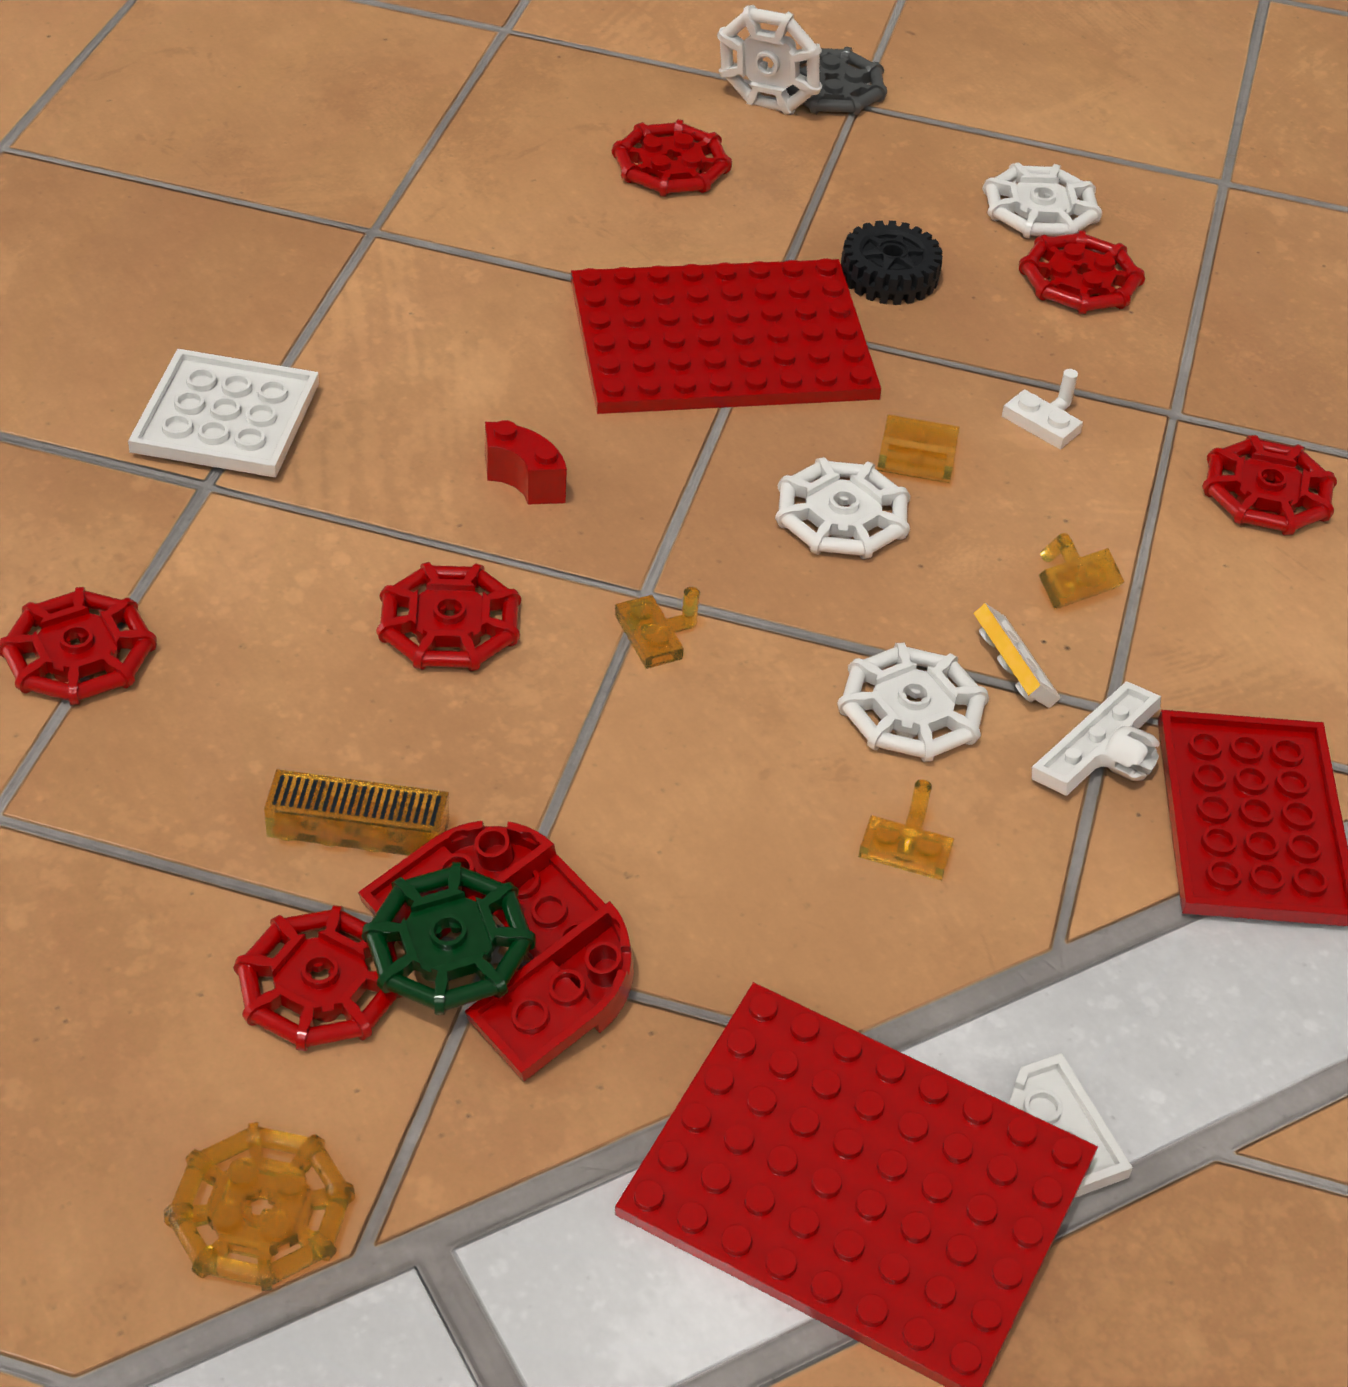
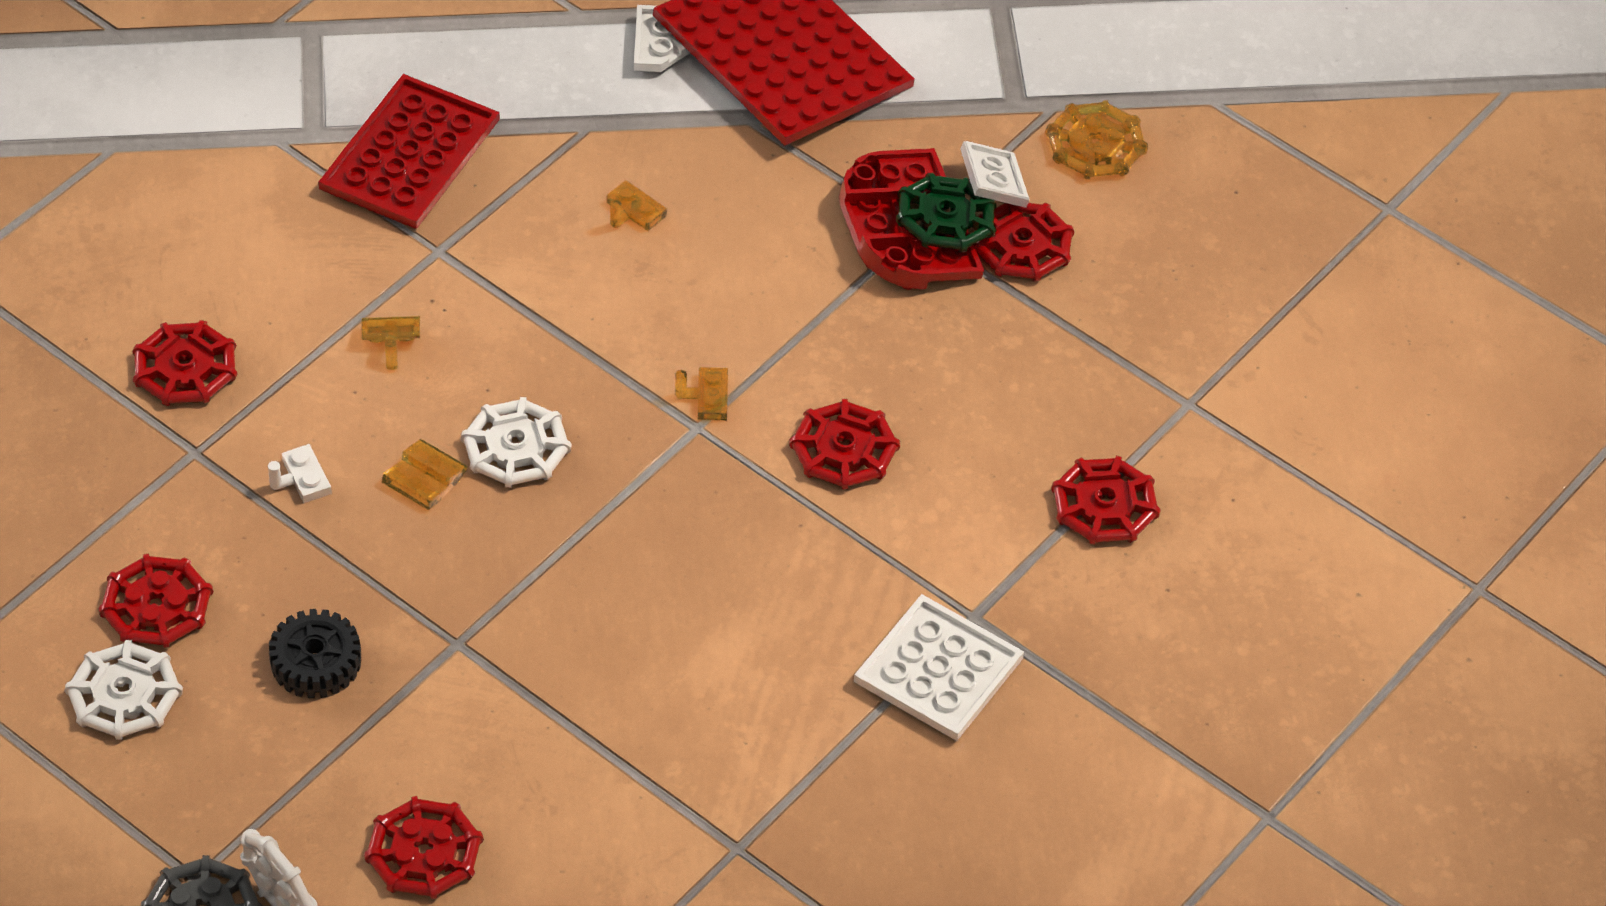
camera: 155 degrees left, 5 degrees up
clear yellow brick [264,769,449,856] -> none
red brick [485,420,567,505] -> none
red plate [571,258,882,414] -> none
white plate [837,643,989,762] -> none
plate [973,603,1061,708] -> none
white plate [1032,681,1161,796] -> none
none -> white tile [960,141,1030,208]

